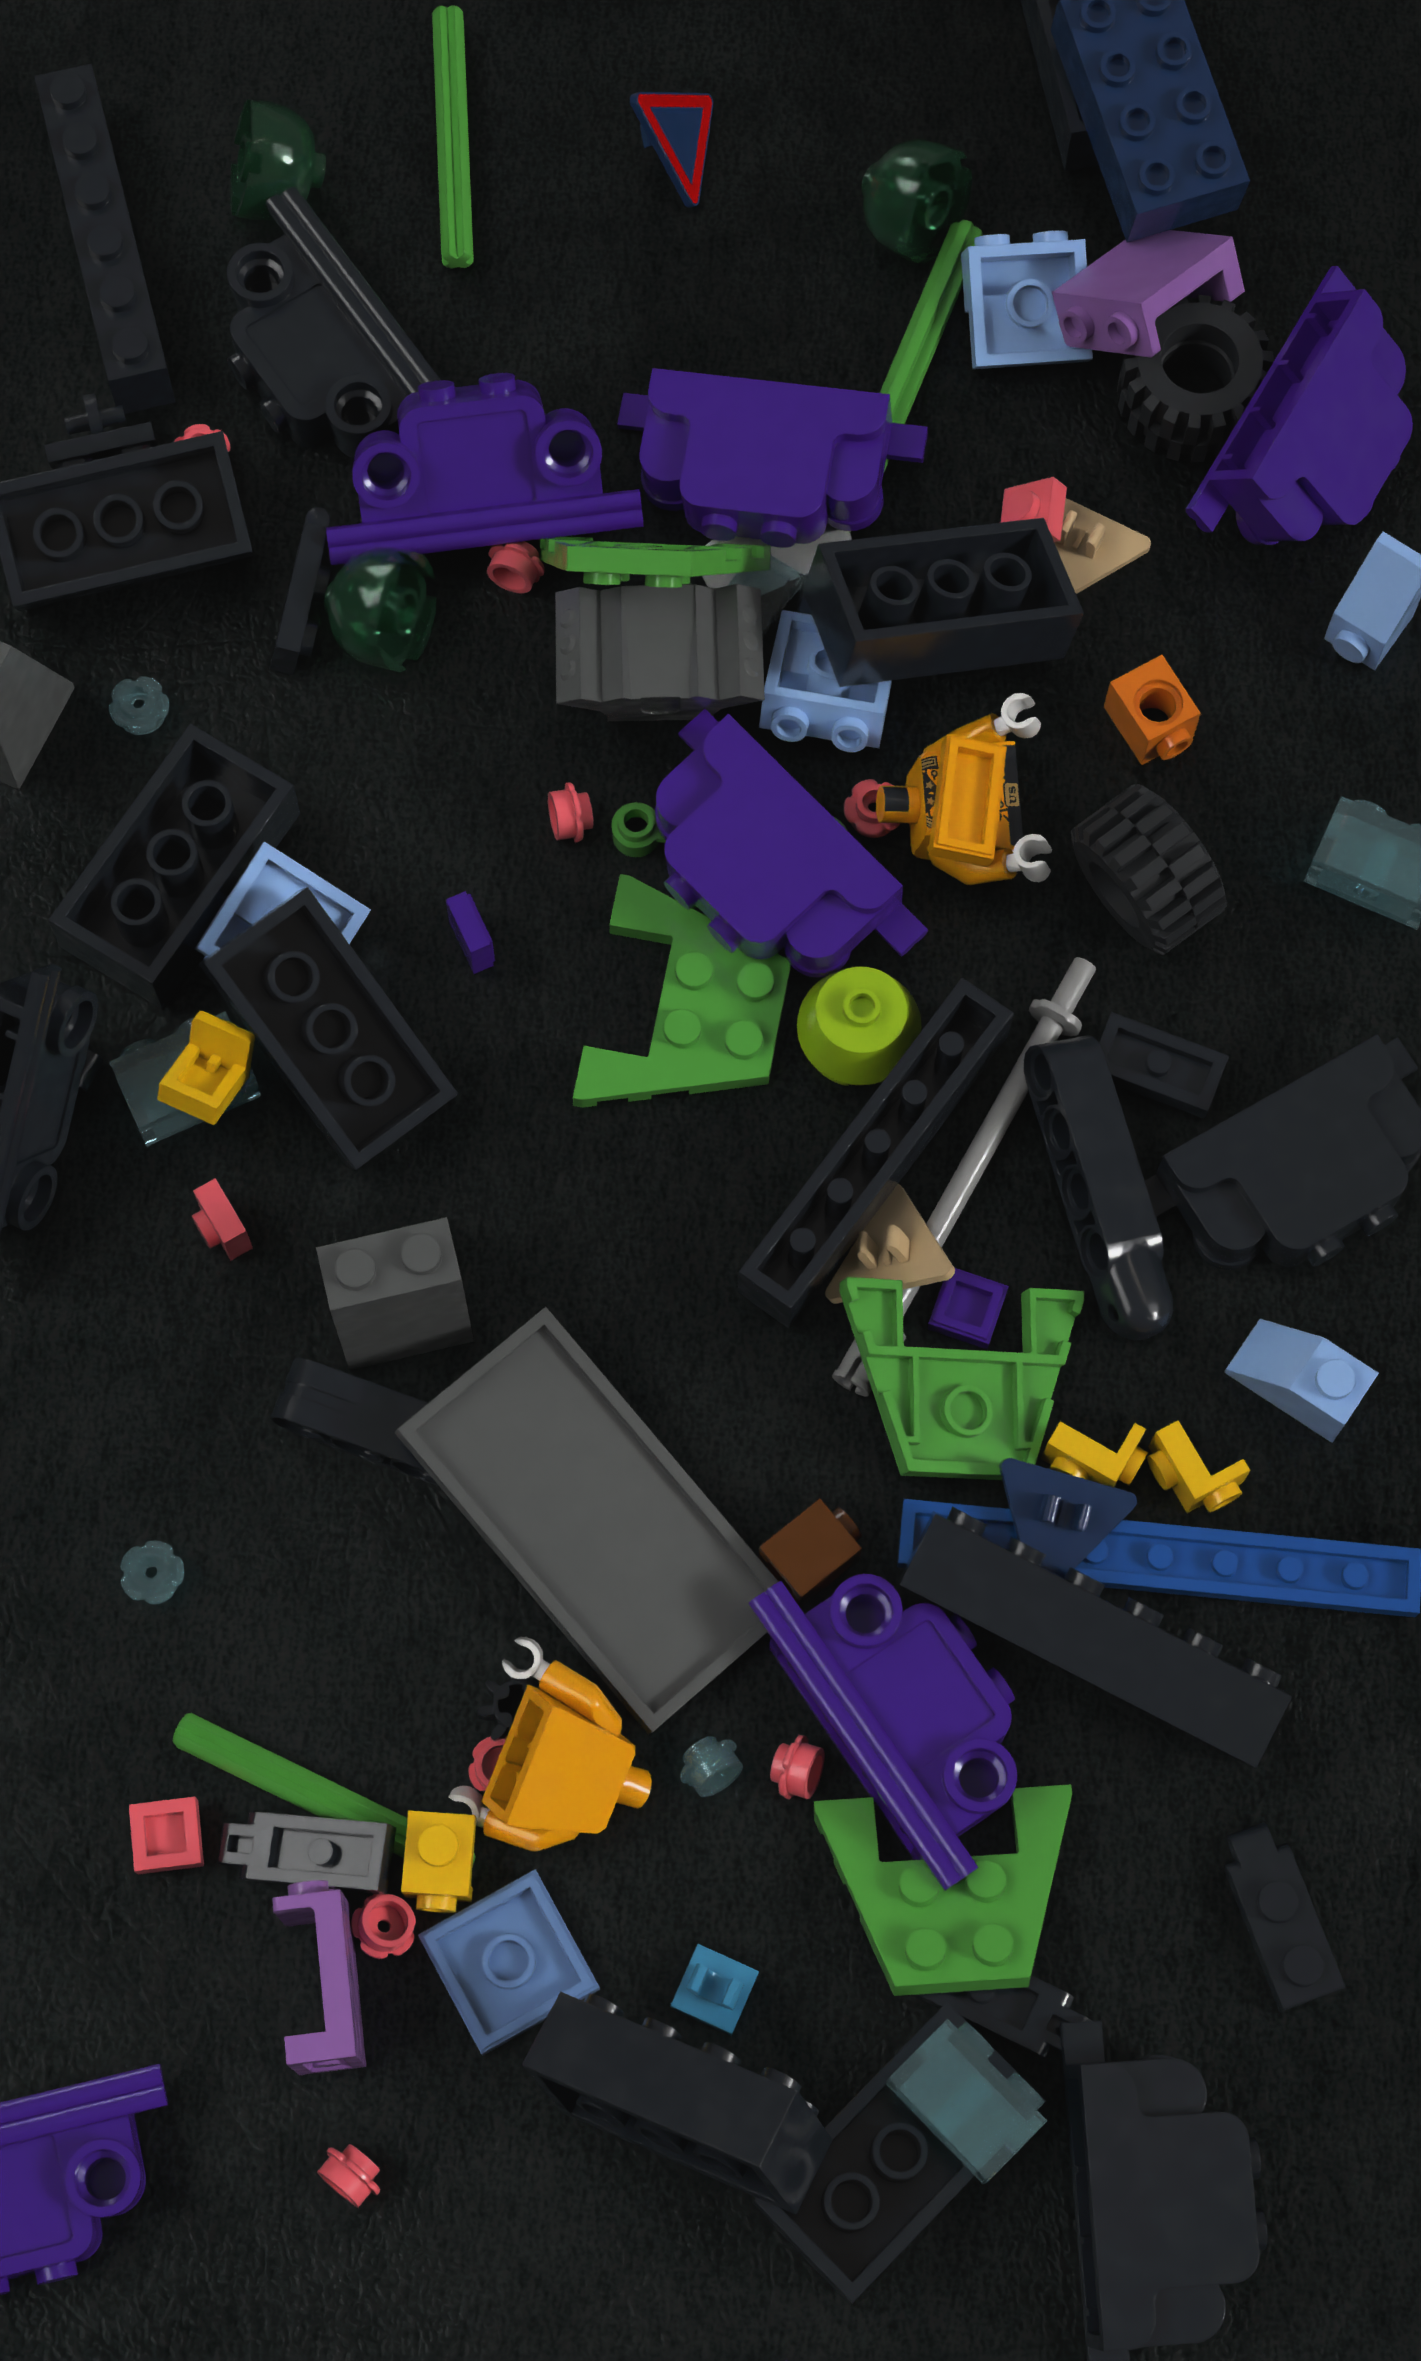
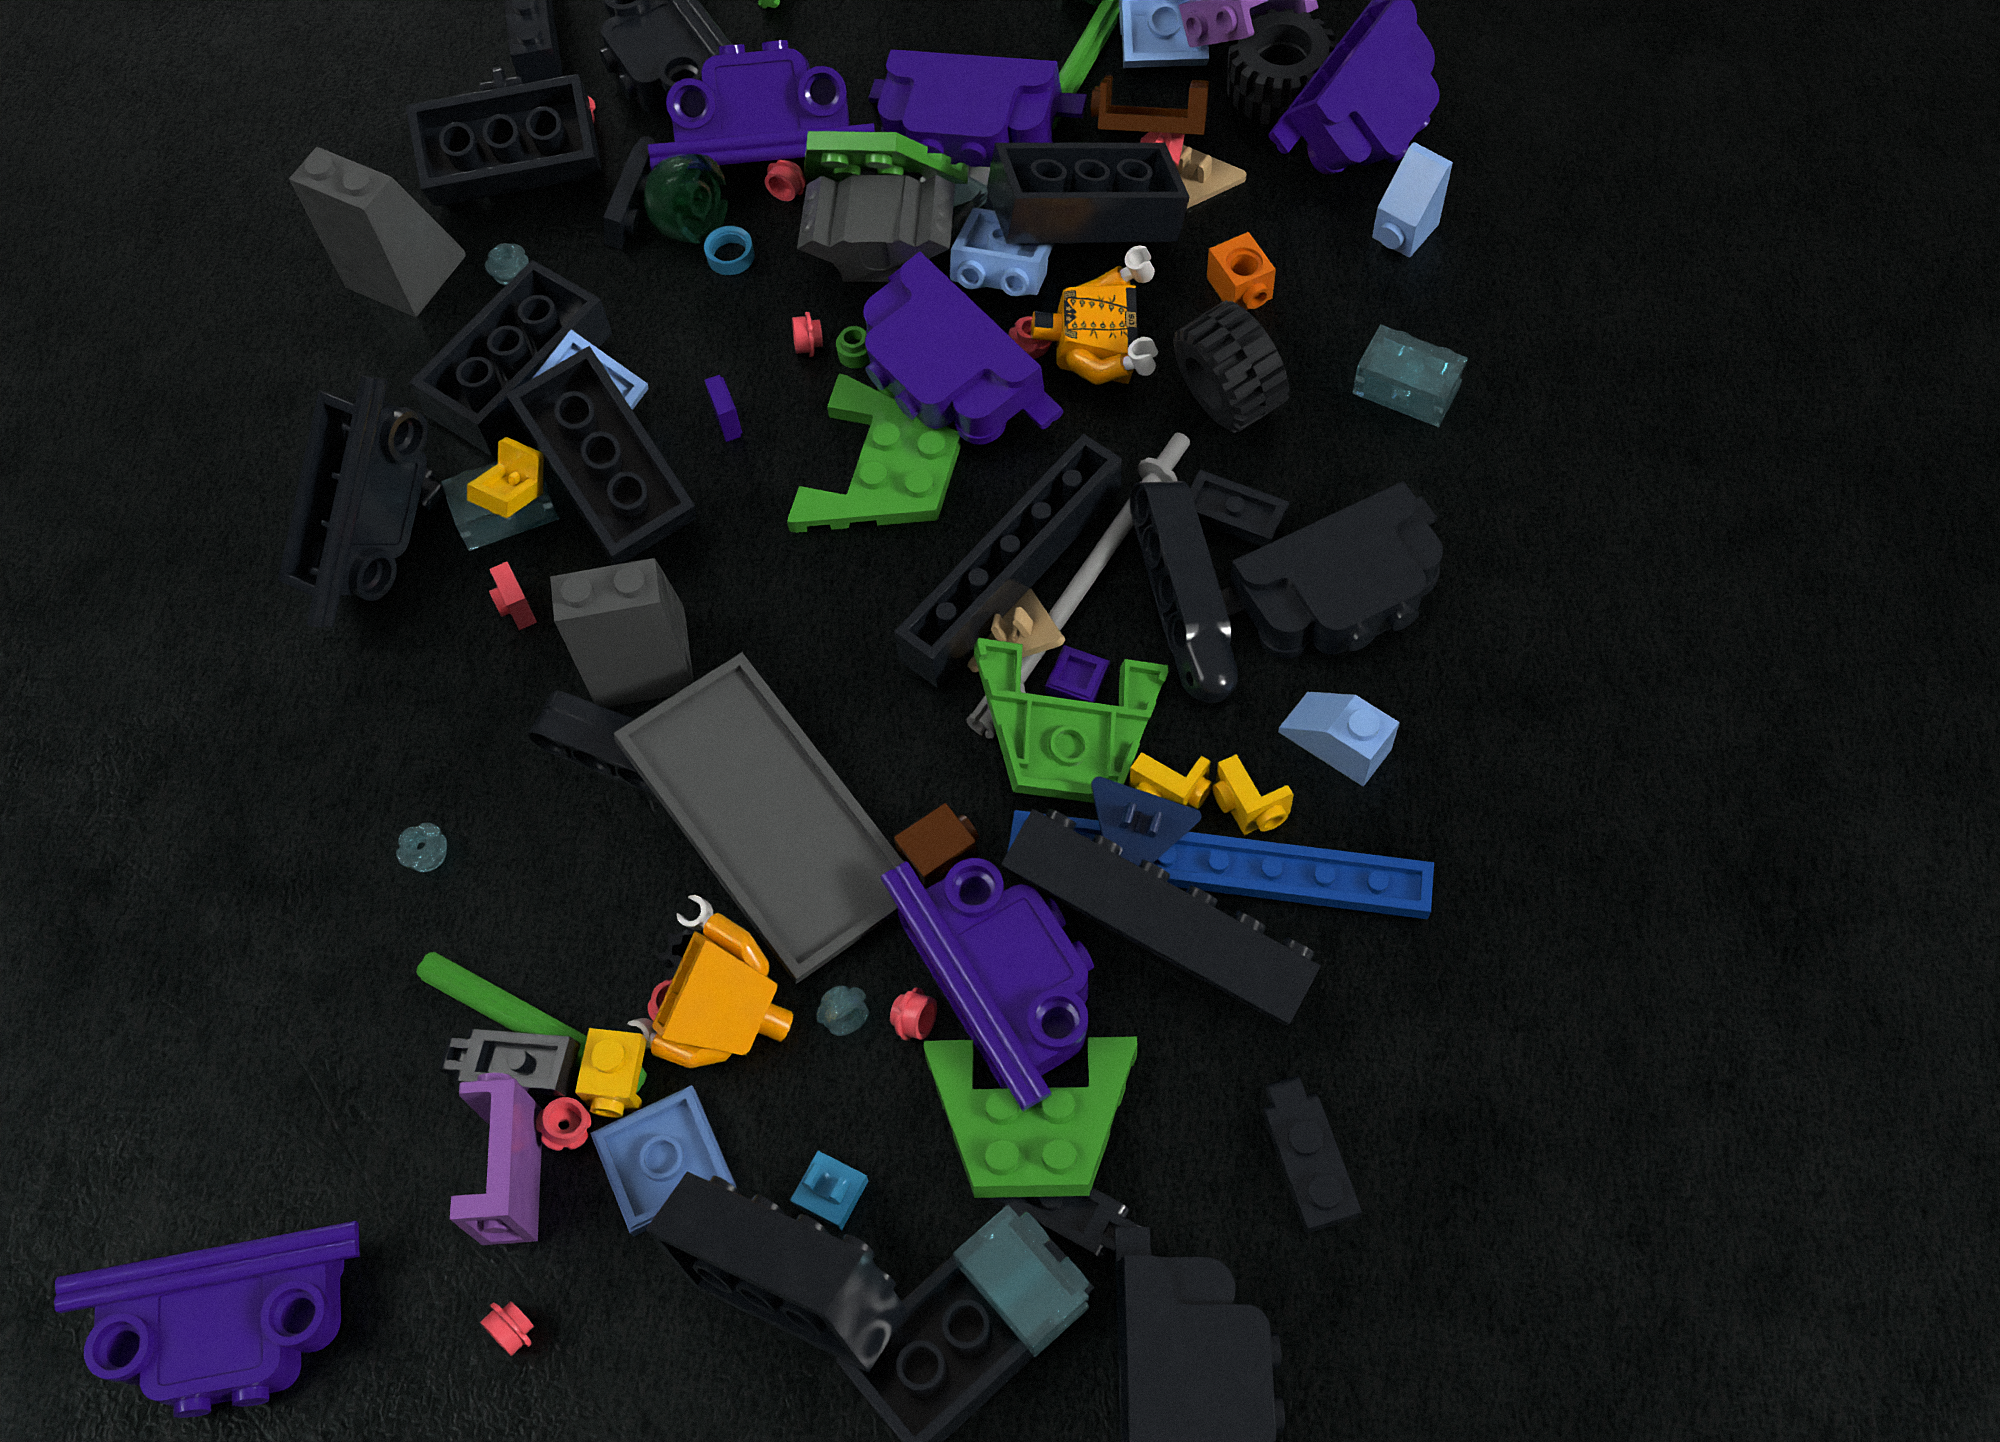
camera: 10 degrees right, 10 degrees down
coral plate [129,1796,204,1875] -> none
lime cone [797,966,922,1086] -> none
light orange tile [928,734,1007,867] -> none
none -> dark azure piece [704,226,755,275]
none -> reddish brown panel [1091,75,1209,135]

